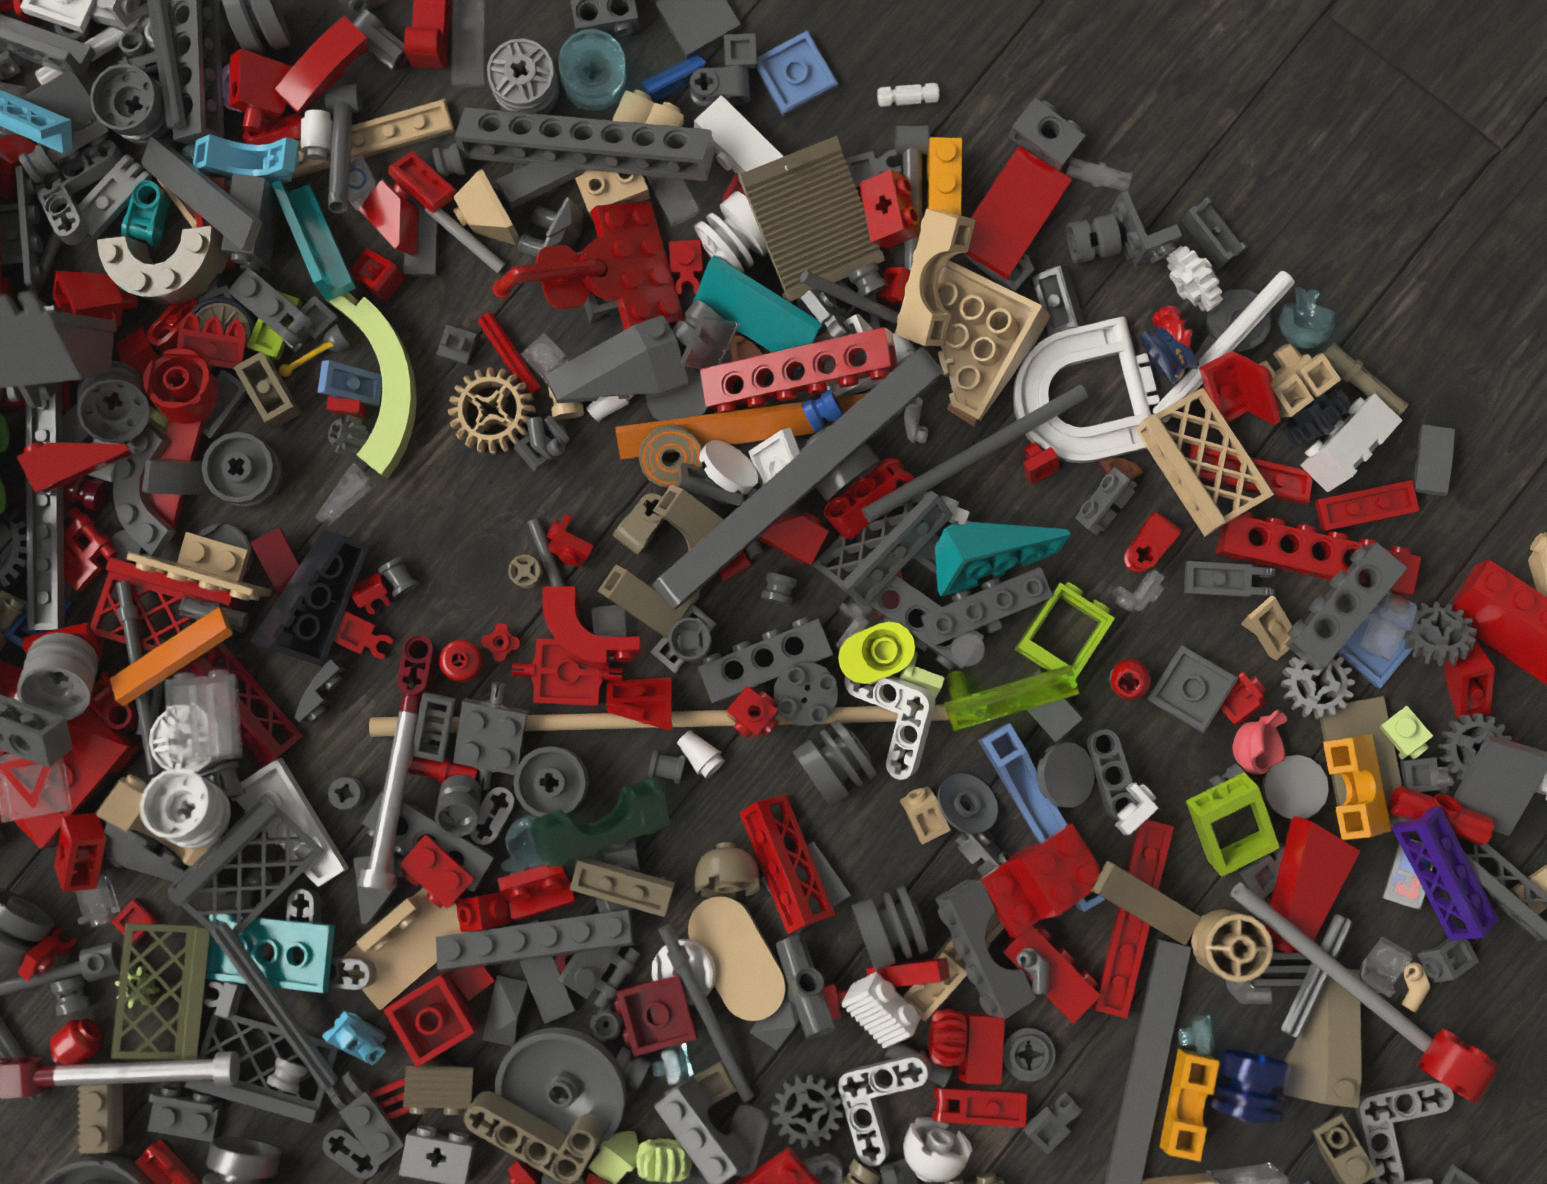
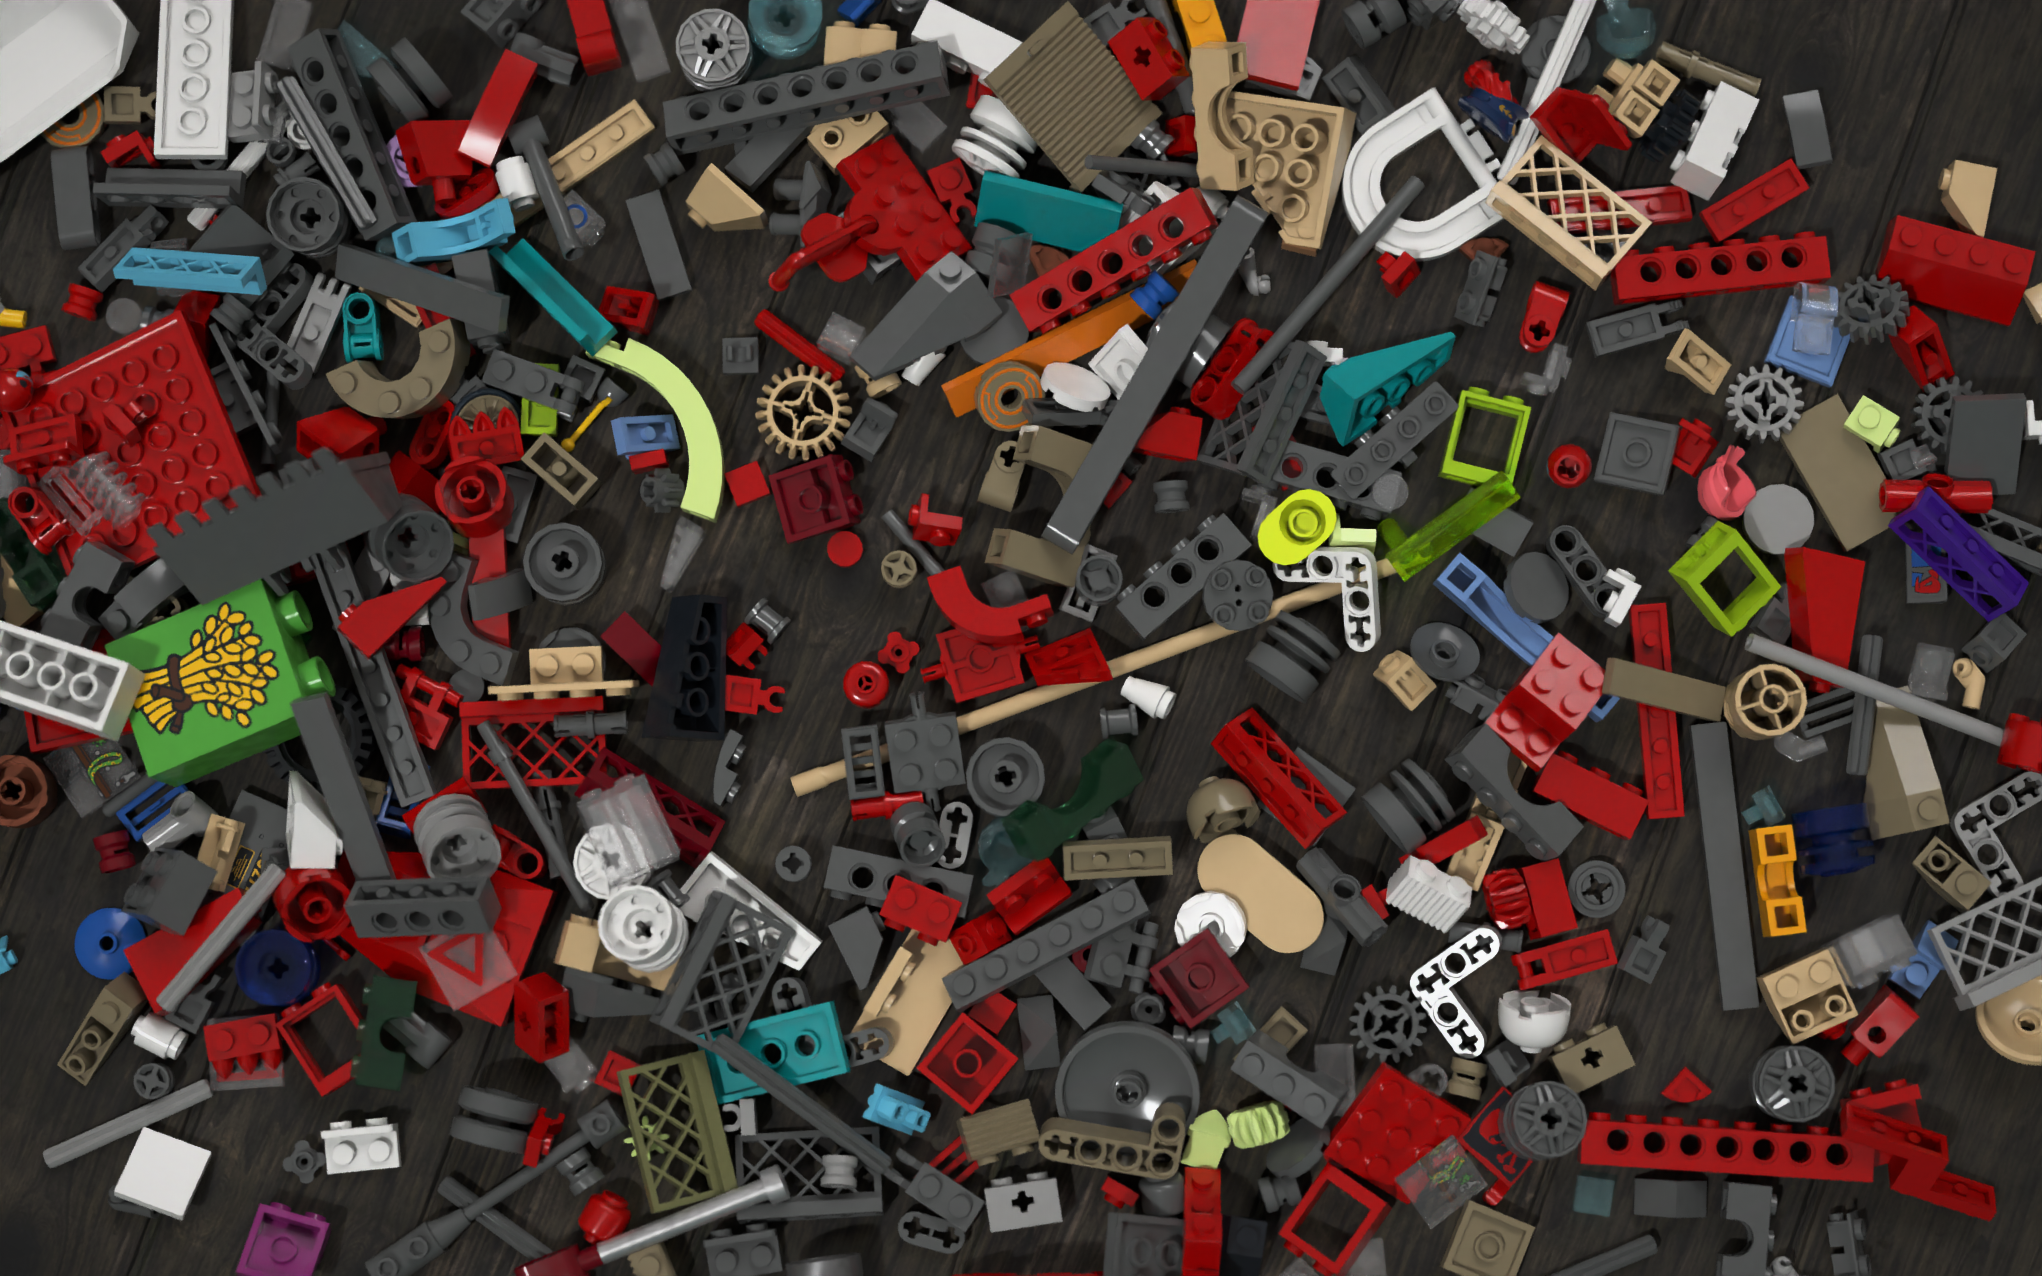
camera: 20 degrees left, 0 degrees up
orange tile [110,607,233,706] -> none
red slope [358,180,418,256] -> none
flat silver piece [358,635,438,892] -> none
red plate [389,151,457,213] -> none
light grey bar [424,208,506,273] -> none
dark grey arm [527,417,565,459] -> none
dark grey bar [658,924,754,1102] -> none
red brick [726,686,779,740] -> none
dark grey arm [1016,948,1050,994] -> none
dark grey brick [1285,542,1407,670] -> none
light orange arch [1323,734,1391,840] -> none
none -> red tile [724,461,771,508]
none -> dark red plate [768,454,864,544]
none -> red tile [827,531,863,568]

